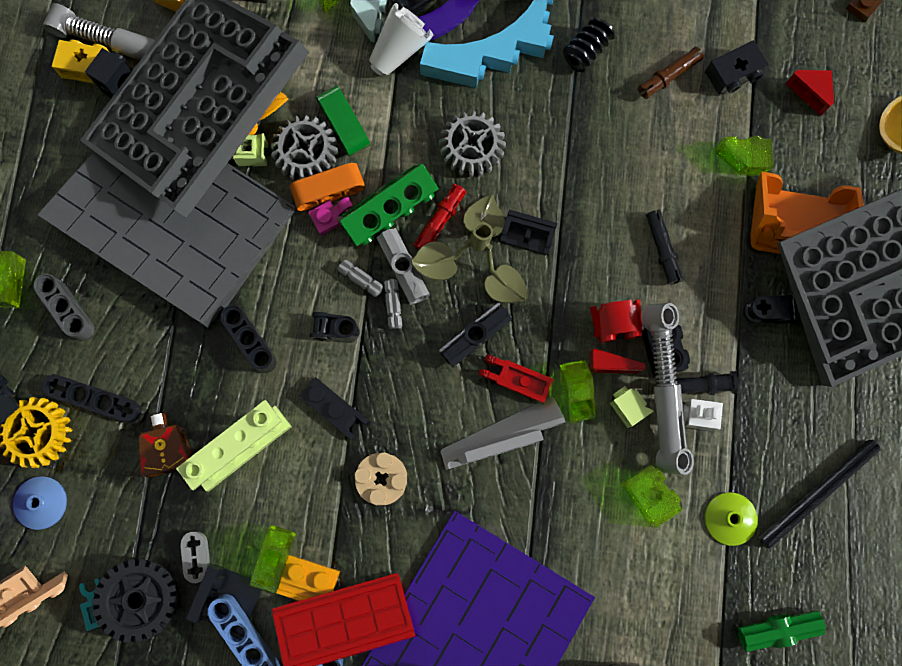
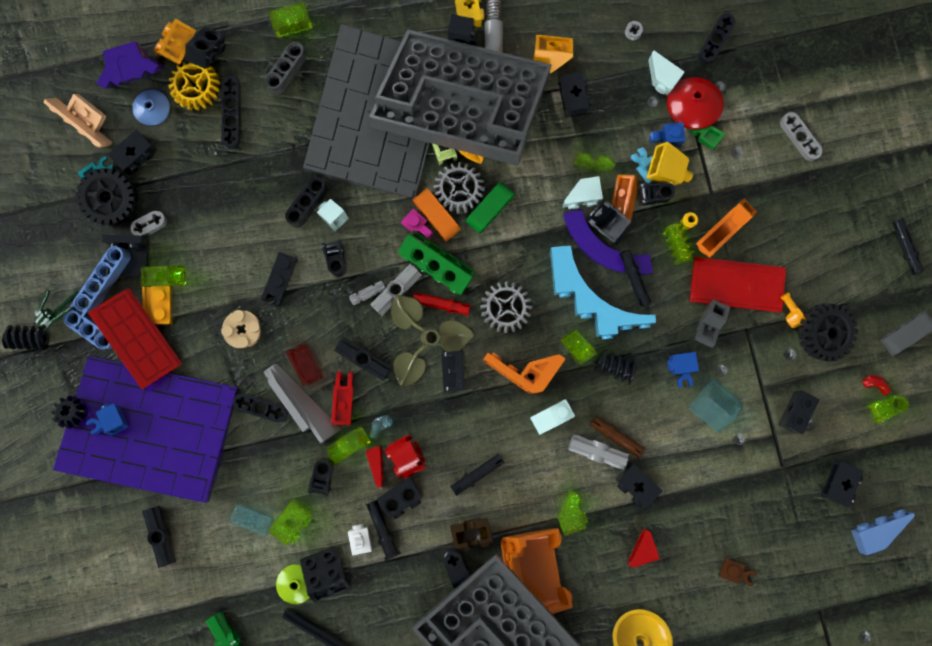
camera: 75 degrees right, 5 degrees up
reddish brown torso [139,413,194,478] -> none
yellowish green fence [176,400,292,492] -> none
light grey axle [338,260,383,297] -> none
white cone [369,3,433,76] -> none
yellowish green window [610,386,654,428] -> none
light grey piece [641,303,694,475] -> none
none -> black brick [108,129,157,175]
none -> clear light blue plate [229,503,273,537]
none -> black beam [233,394,288,422]
none -> clear red hinge [286,344,324,387]
none -> black bracket [300,546,352,603]
none -> black piece [308,458,334,497]
none -> light aqua slope [317,199,349,232]
none -> clear light blue arm [369,415,393,439]
none -> dark brown cylinder [450,517,493,551]
none -> orange bracket [483,352,565,394]
none -> light aqua slope [530,399,575,435]
none -> clear neon green slope [560,329,597,365]
none -> light grey piece [568,434,629,470]

